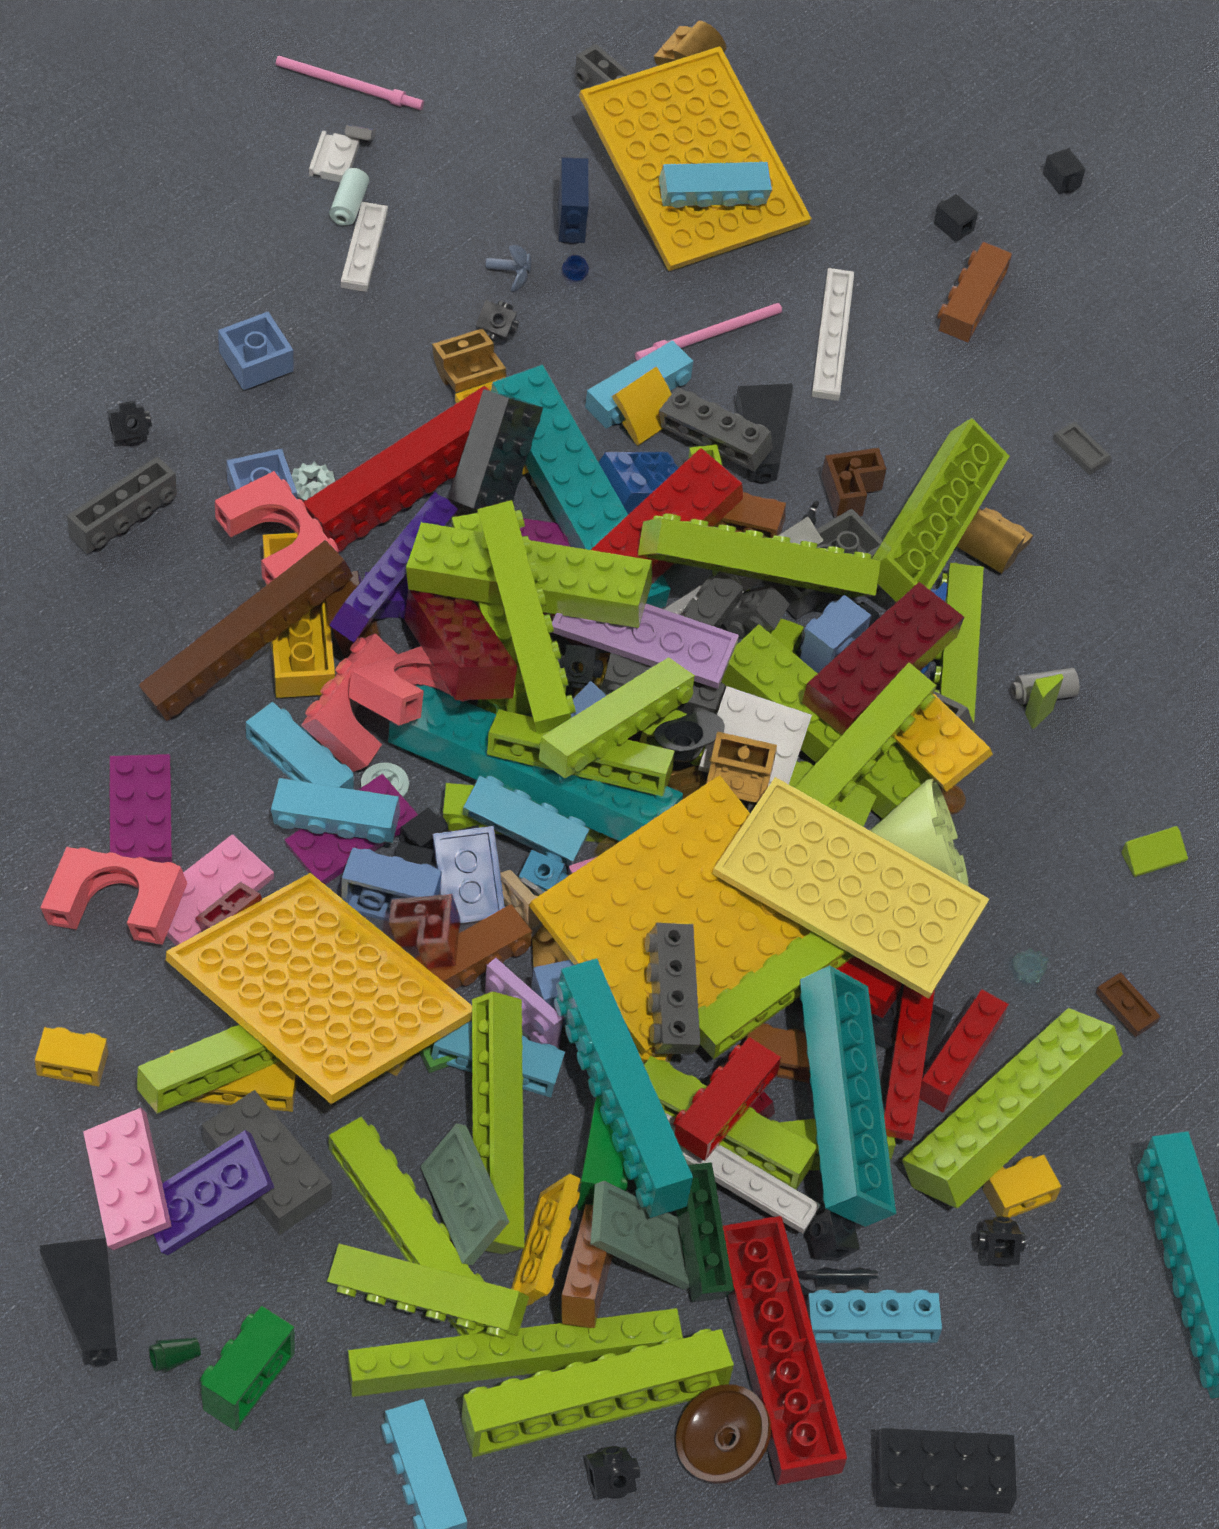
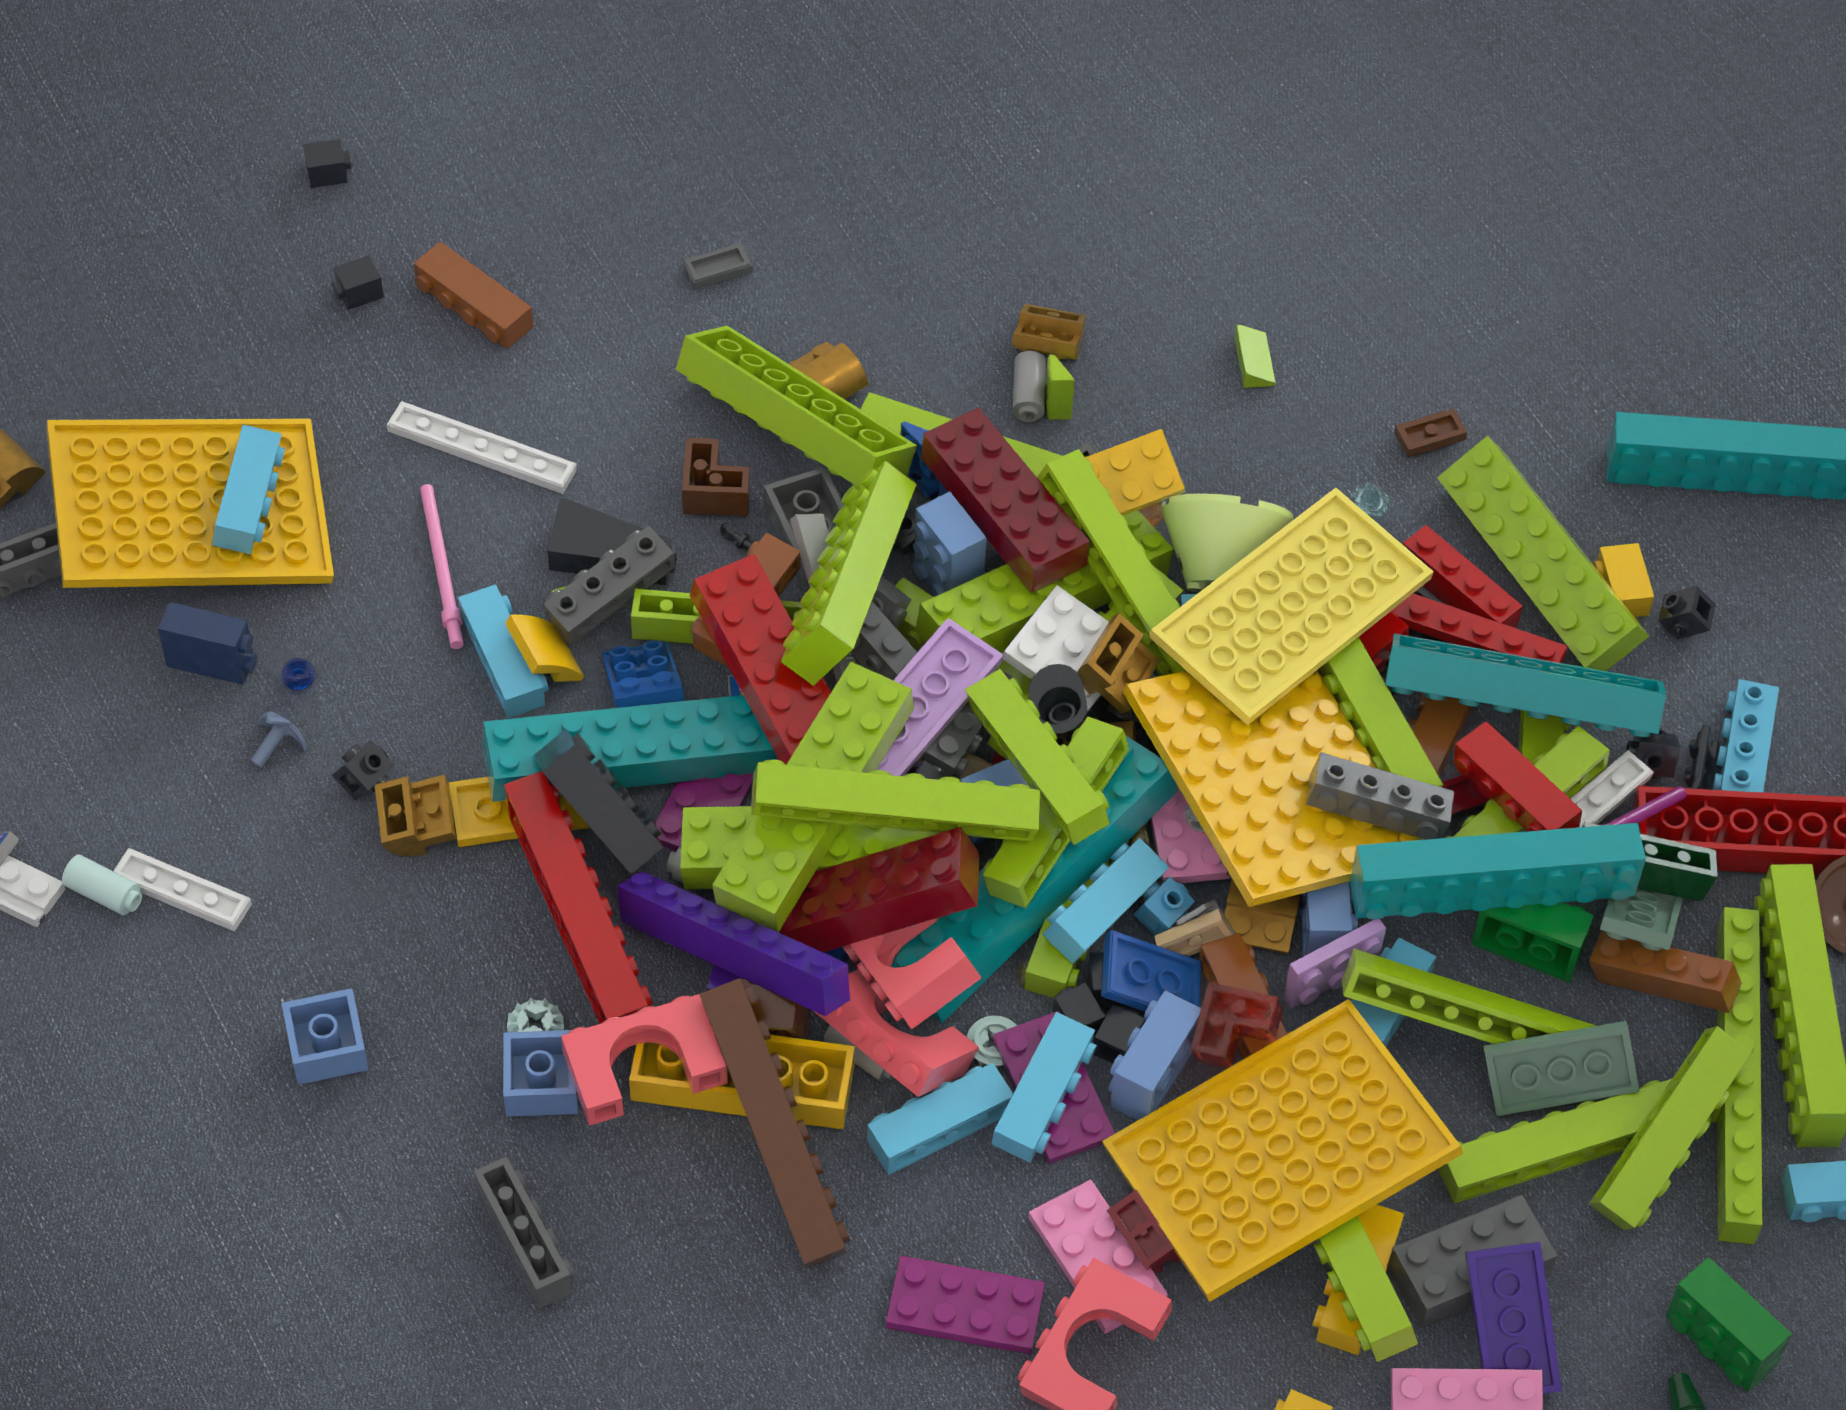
camera: 70 degrees left, 0 degrees up
black brick [107,401,152,443] -> none
yellow plate [511,1173,581,1306] -> none
none -> pearl gold brick [1011,304,1087,360]
none -> magenta bar [1604,786,1687,826]

